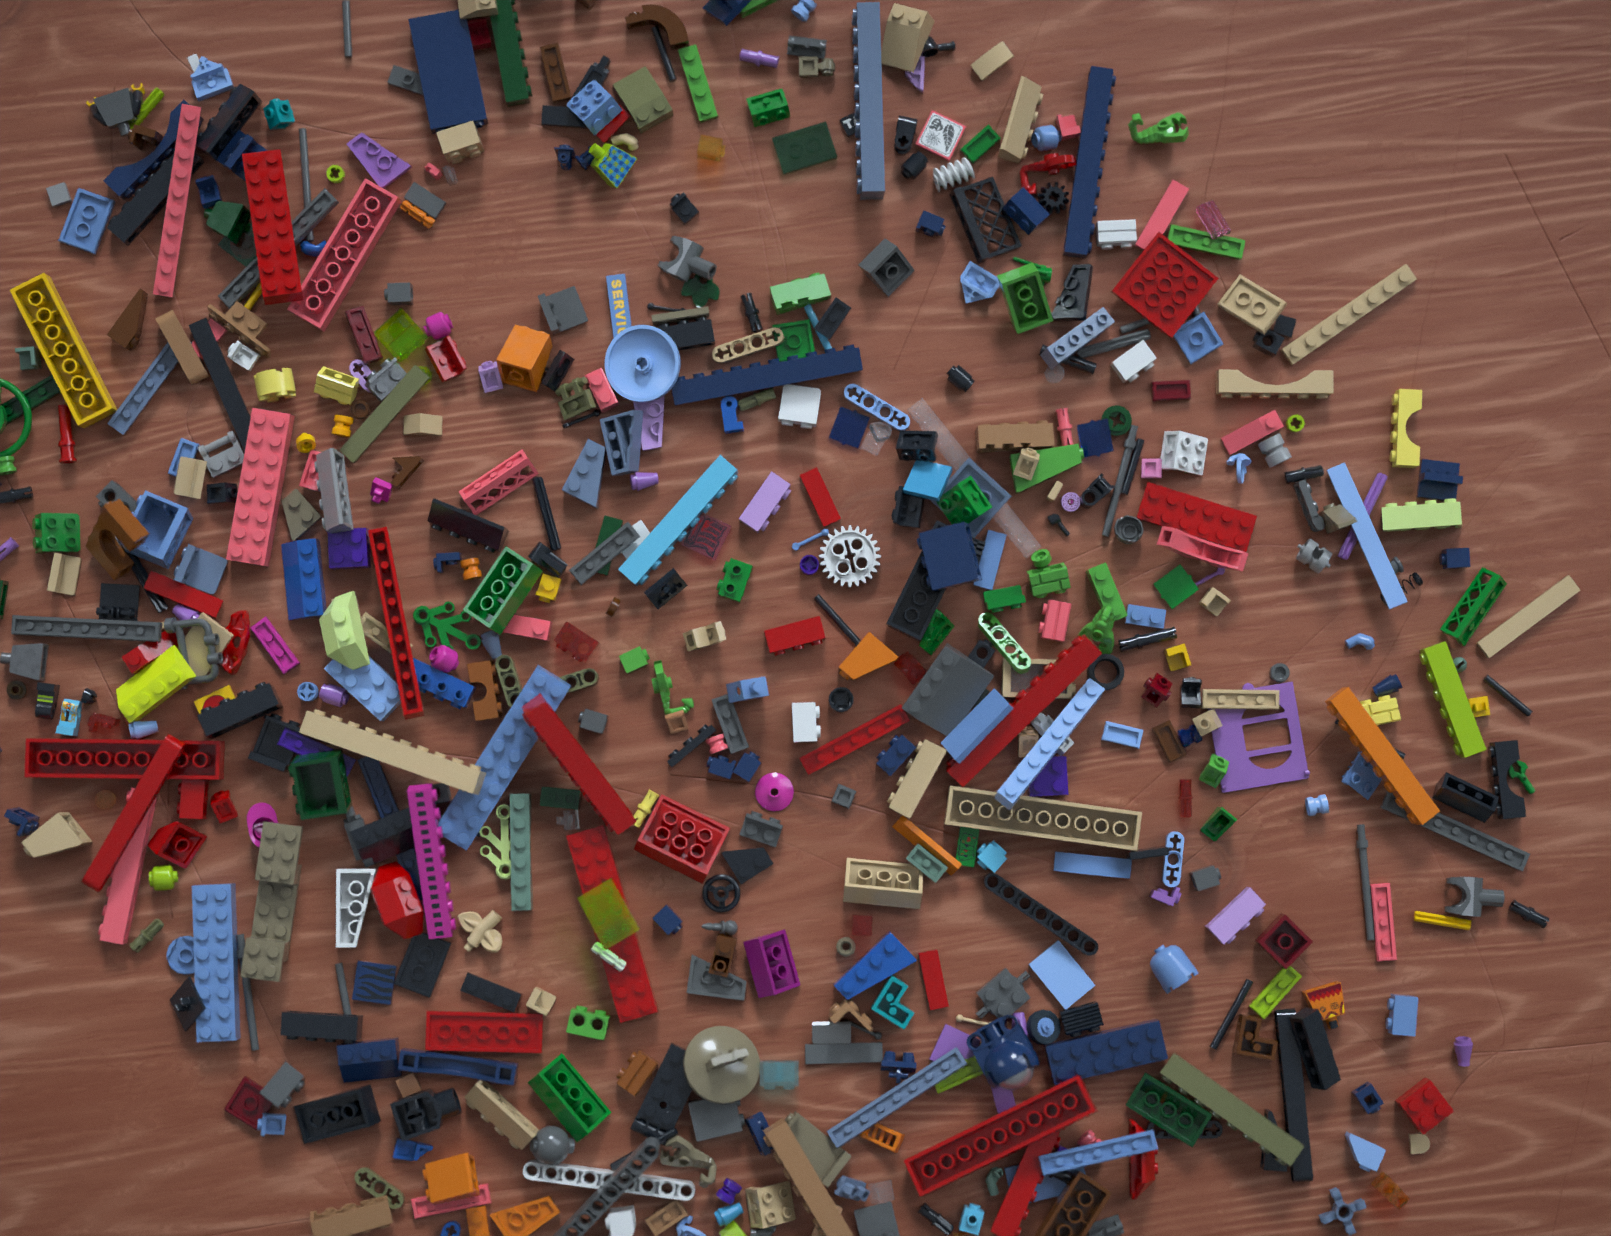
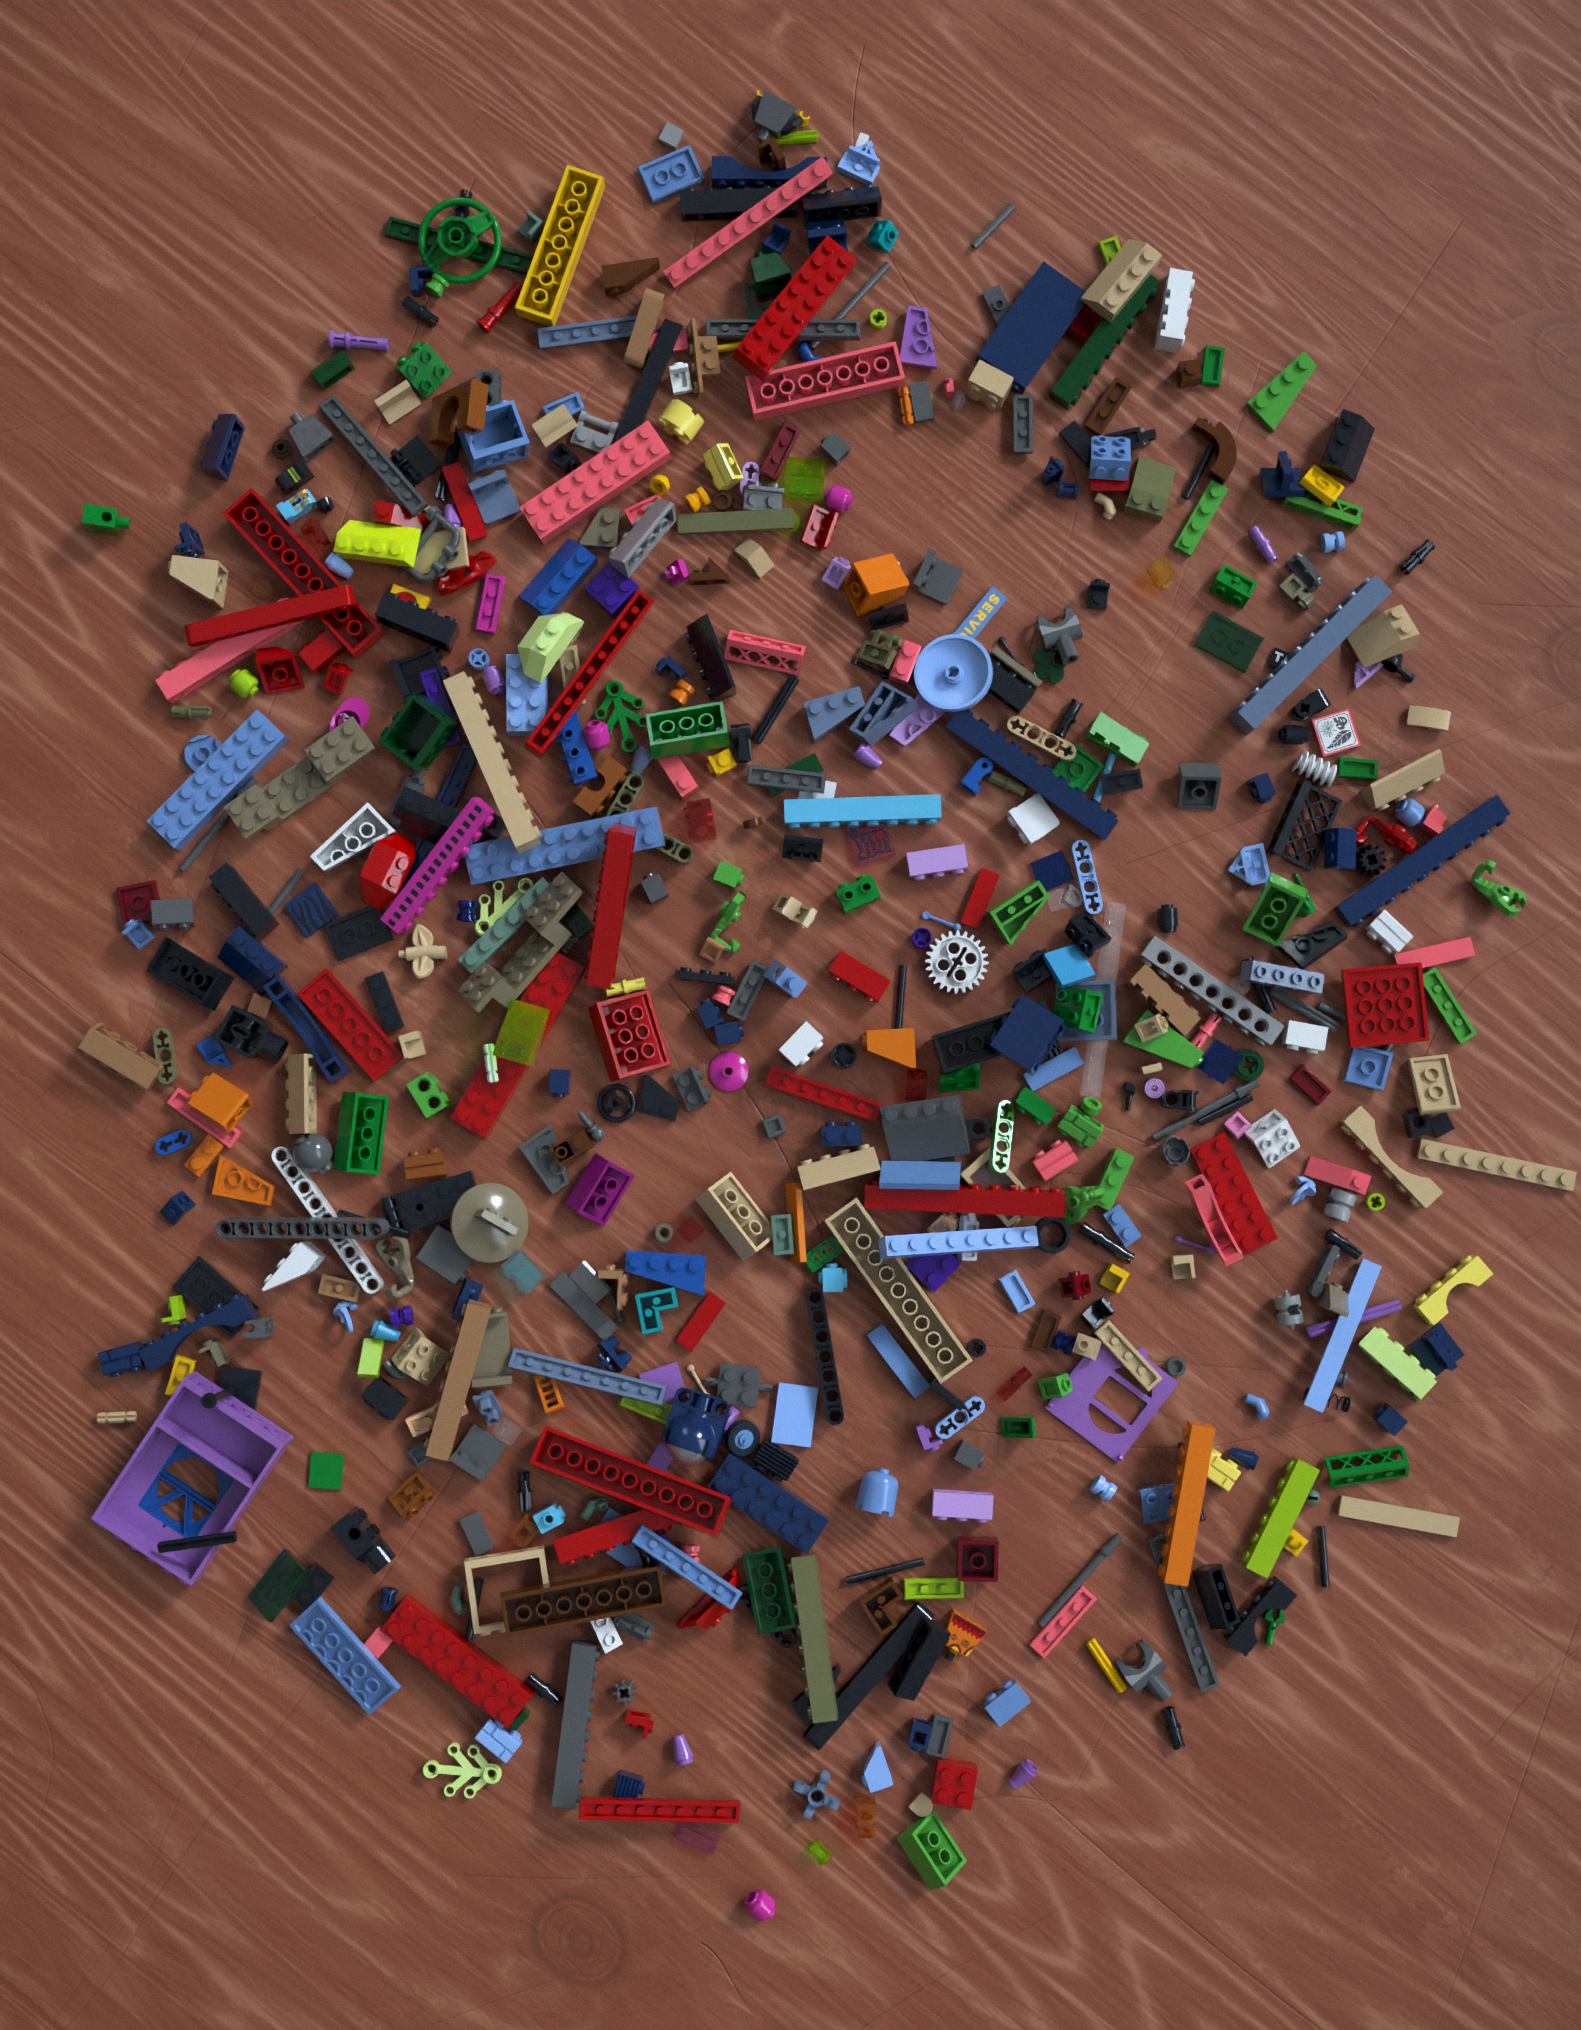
camera: 55 degrees right, 0 degrees up
black piece [170,977,206,1031] -> none
torso [589,143,637,188] -> none
green piece [1153,564,1199,609] -> none
clear pink tile [1195,200,1231,240] -> none
none -> clear blue wheel [457,900,477,922]
none -> dark tan bracket [458,871,584,1012]
none -> bright green slope [897,1810,967,1890]
none -> dark grey tile [924,1713,954,1759]
none -> black bush [968,1338,986,1357]
none -> bright green wedge [986,880,1049,946]
none -> dark grey plate [1013,395,1033,454]
none -> light grey brick [1139,936,1285,1047]

